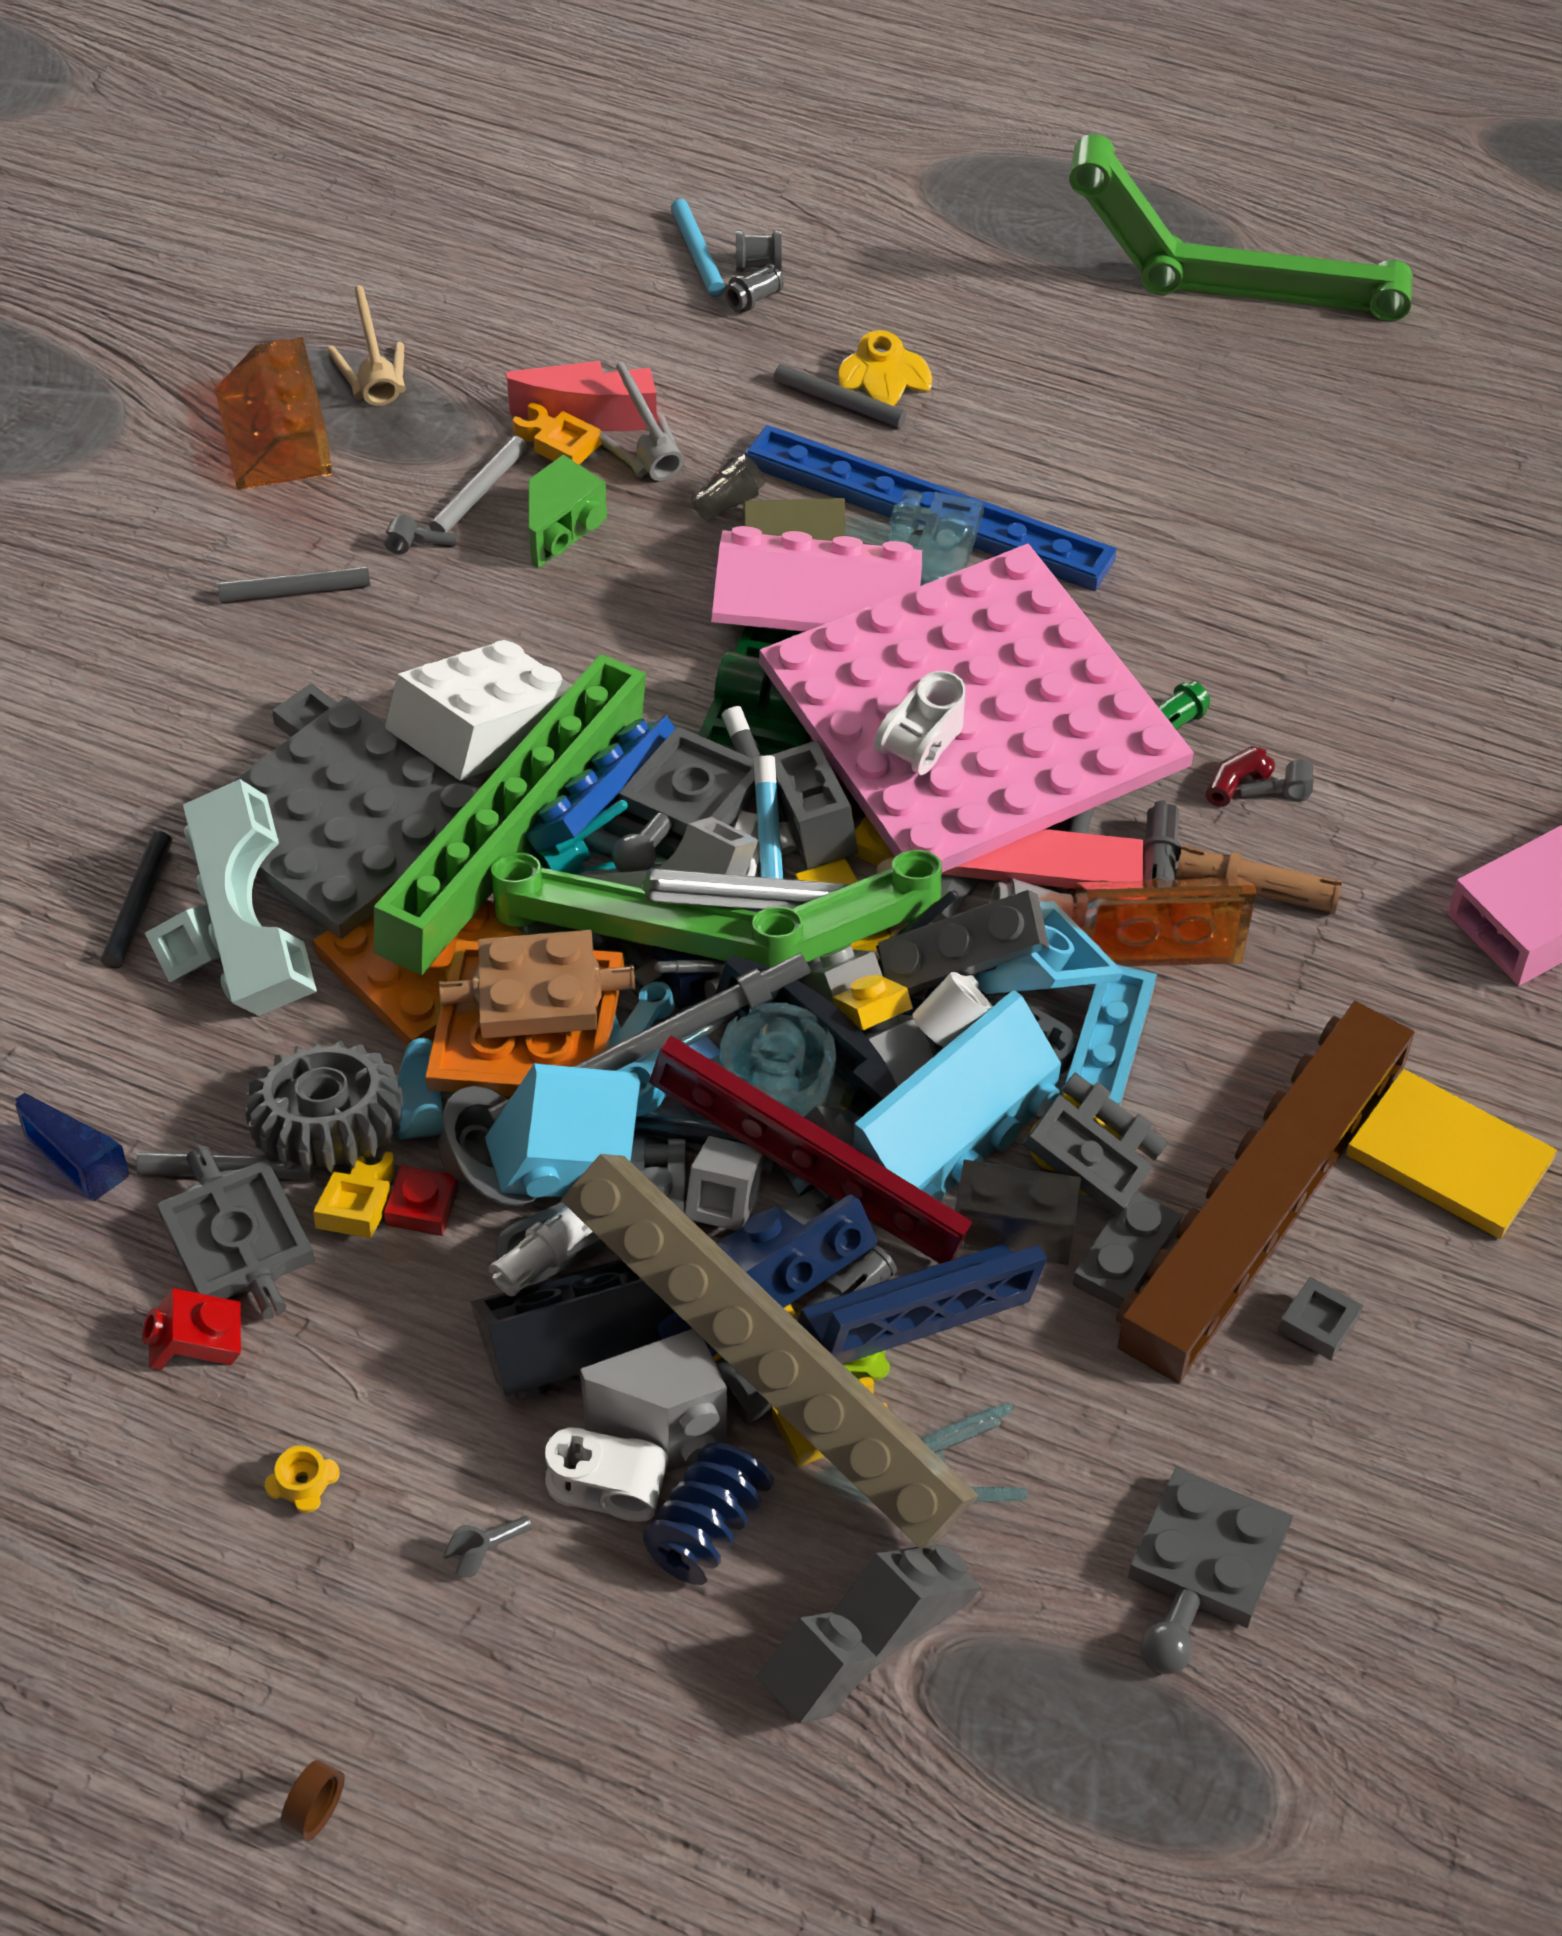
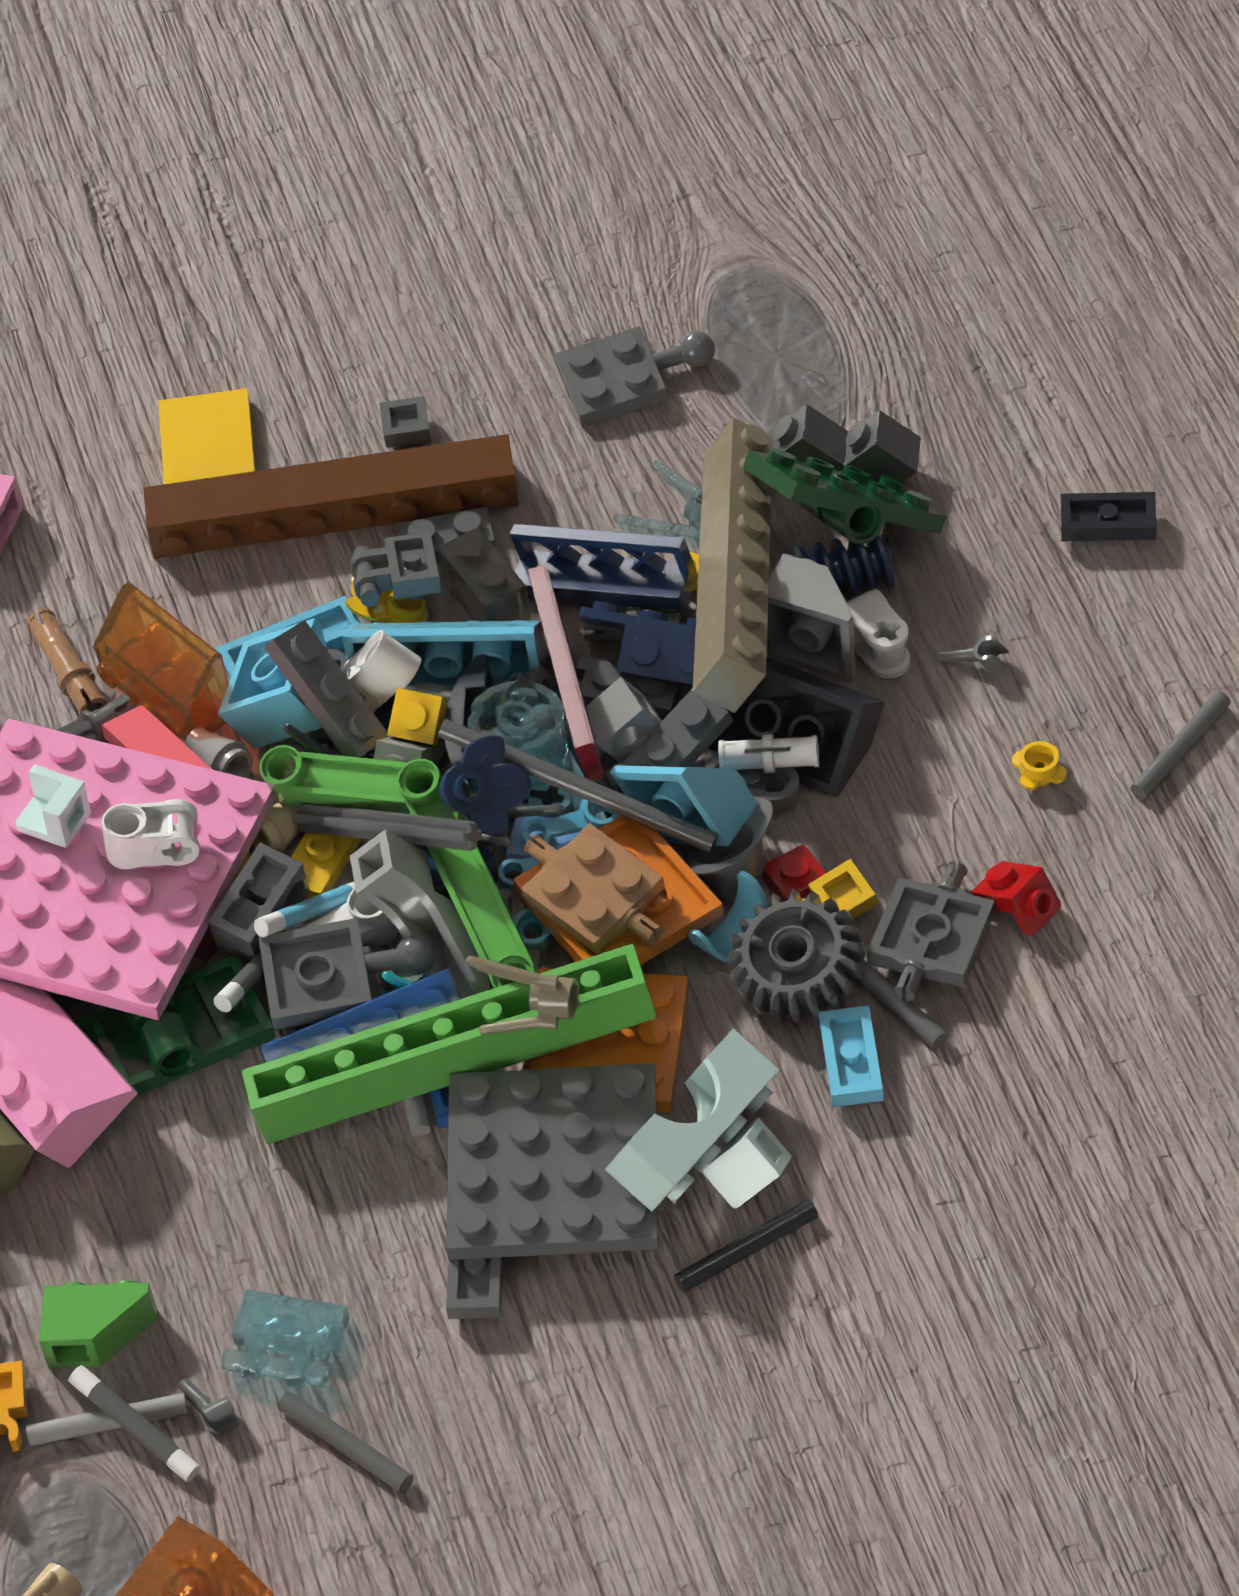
camera: 125 degrees left, 0 degrees up
clear blue slope [15,1092,129,1201] -> none
reddish brown piece [280,1760,345,1841] -> none
white brick [385,640,572,781] -> none
none -> light aqua panel [16,765,91,848]
none -> dark grey bar [68,1365,201,1482]
none -> clear light blue plate [221,1289,350,1389]
none -> dark blue plate [439,735,533,835]
none -> dark tan plant [466,956,579,1035]
none -> dark green plate [743,448,947,544]
none -> medium azure plate [818,1005,884,1107]
none -> black plate [1061,492,1156,542]
none -> dark grey bar [1130,691,1231,800]

